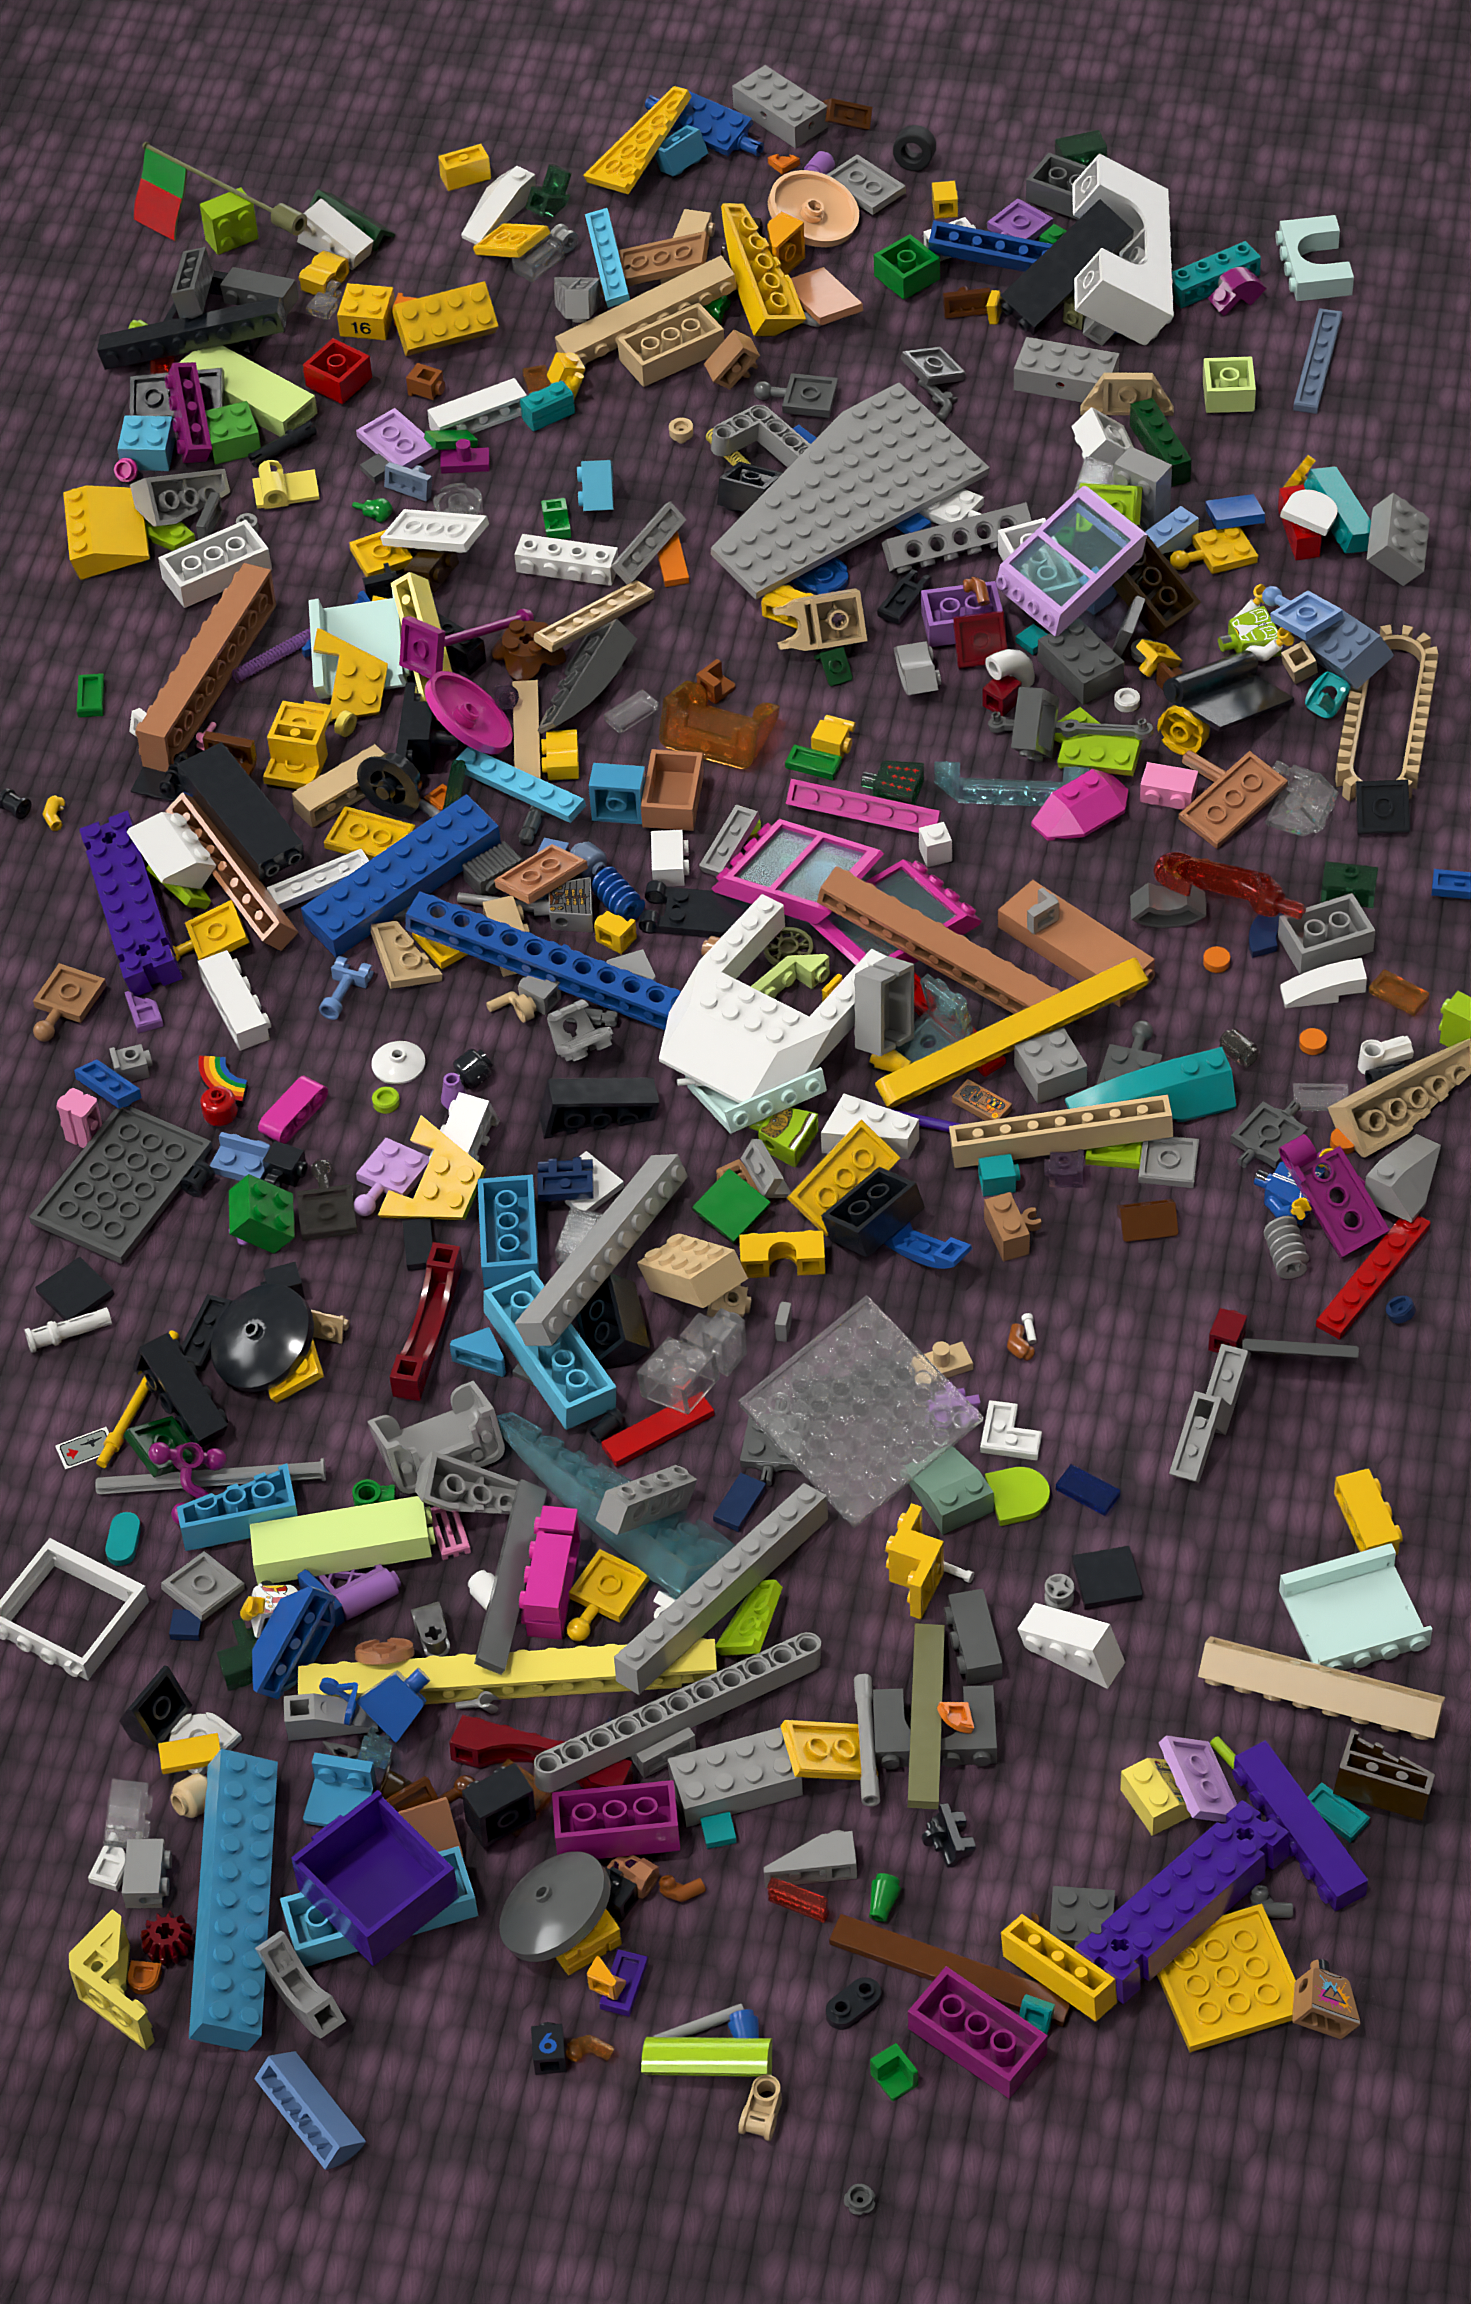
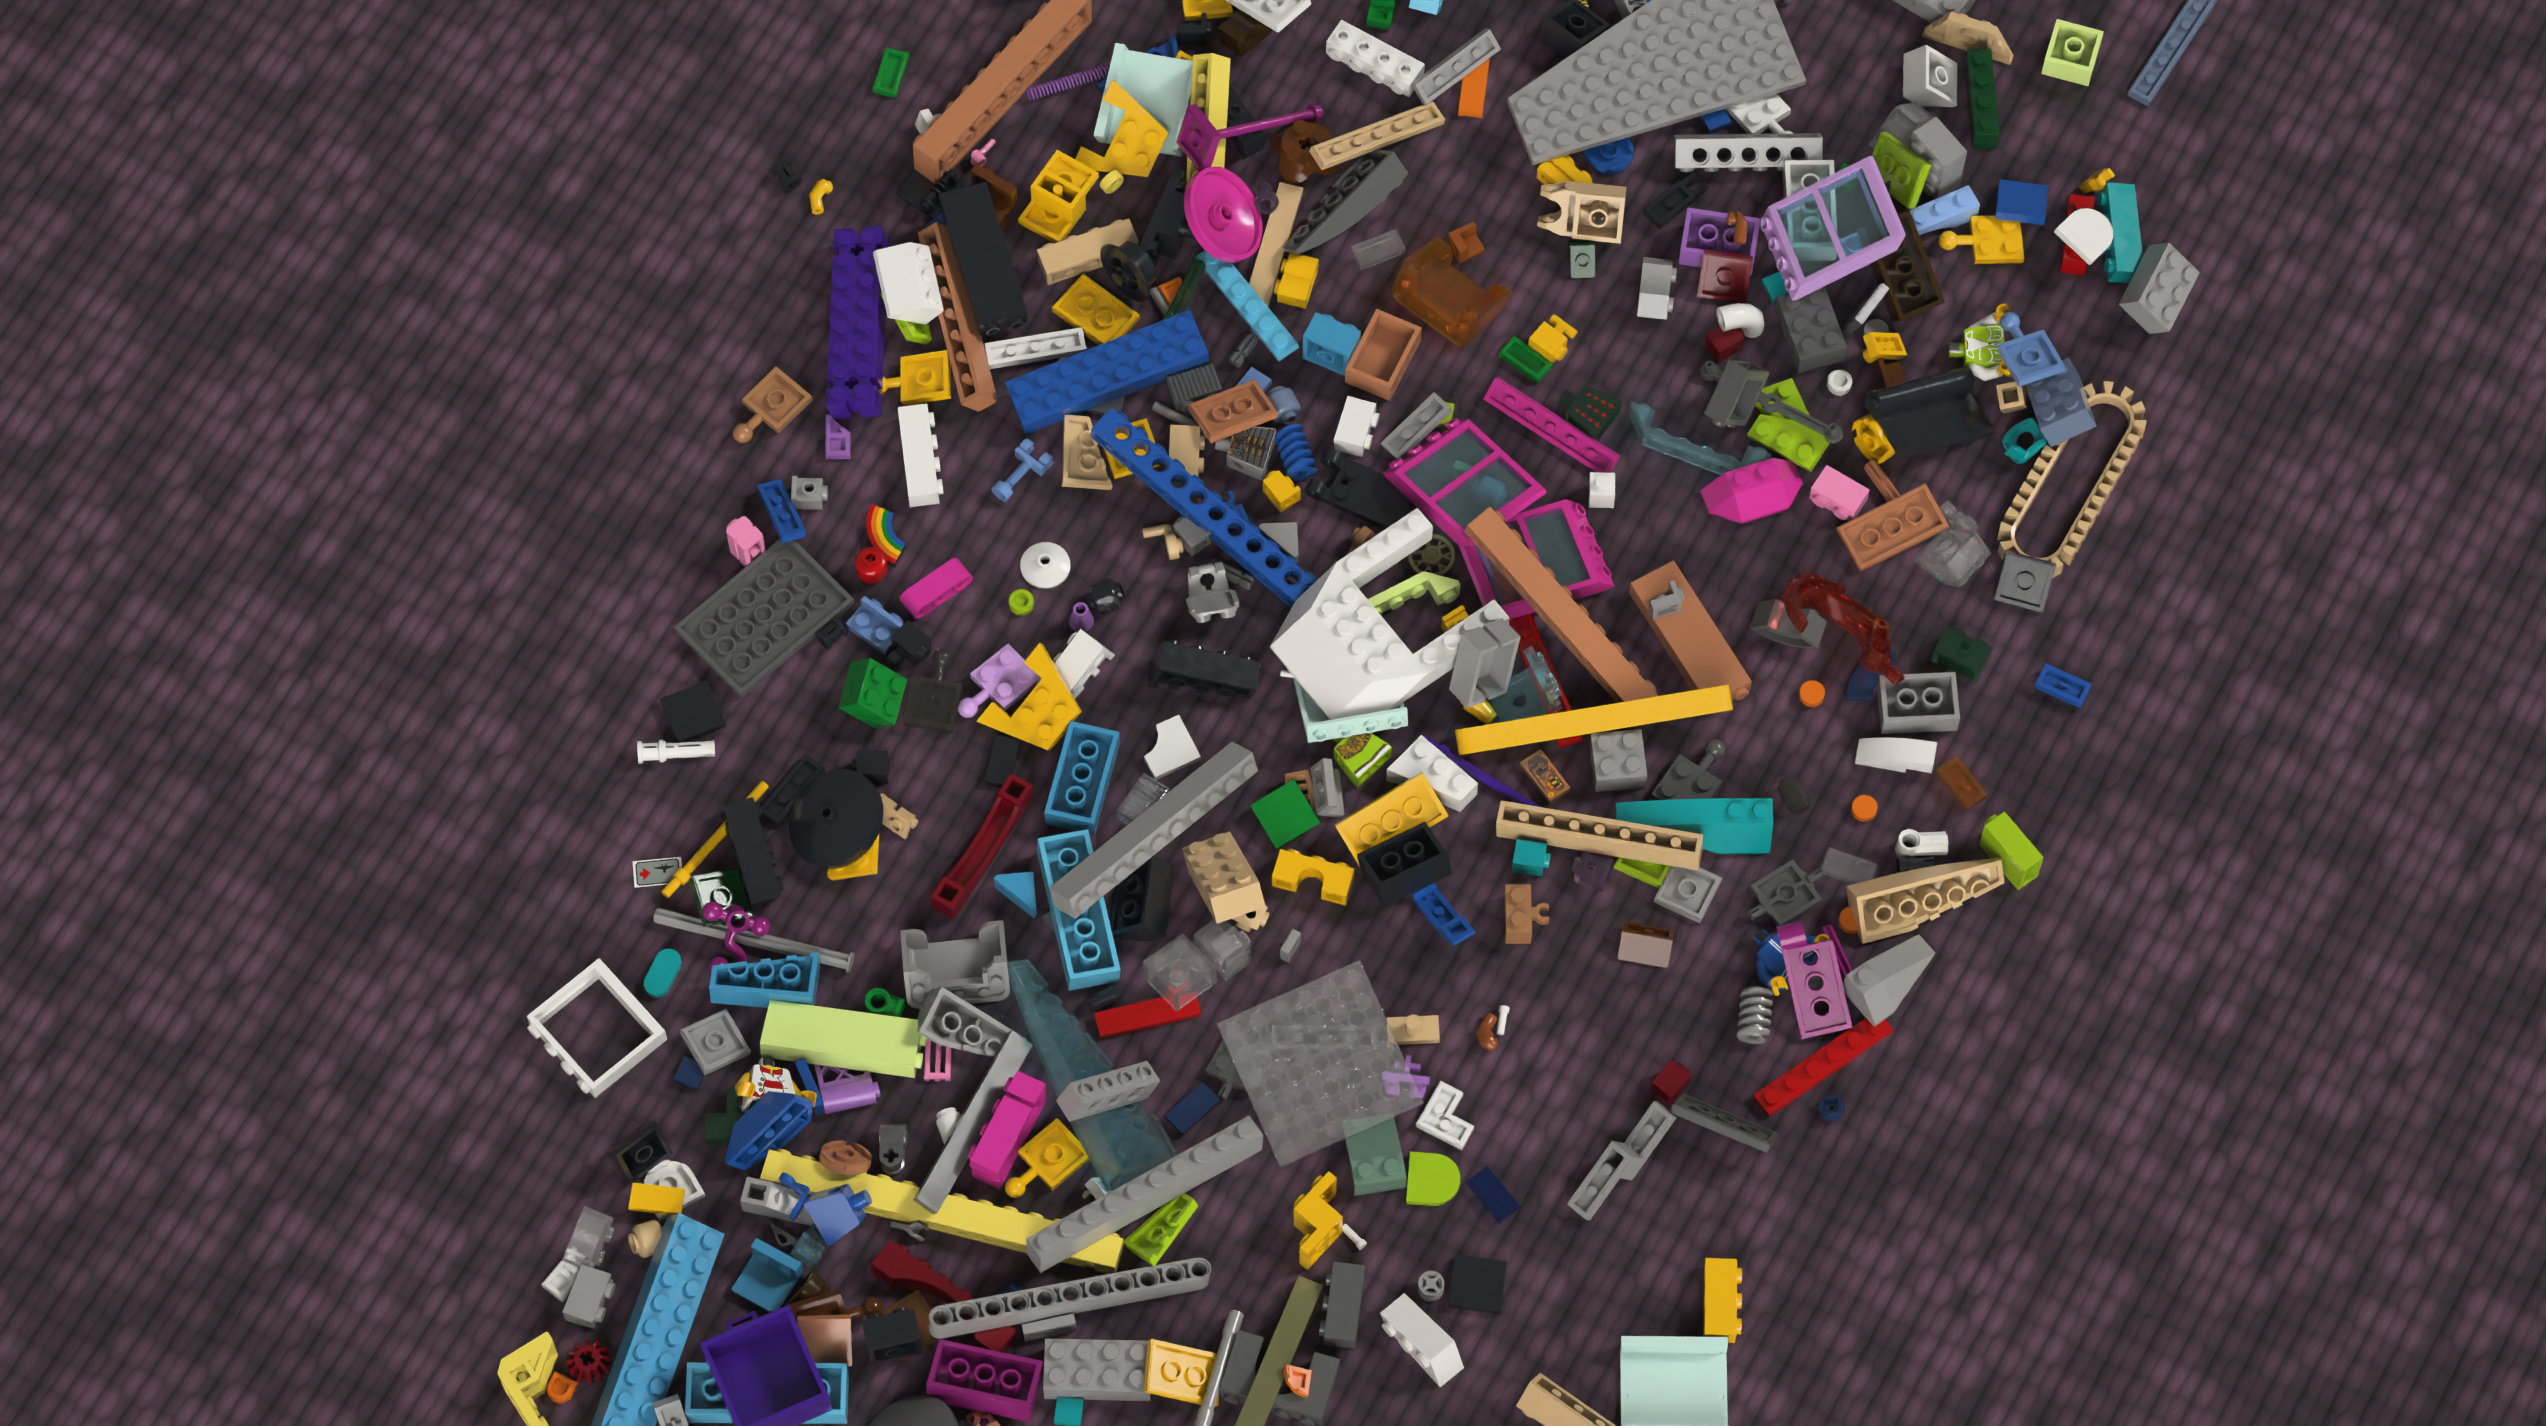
camera: 15 degrees right, 15 degrees up
dark blue plate [537,1157,594,1202] -> none

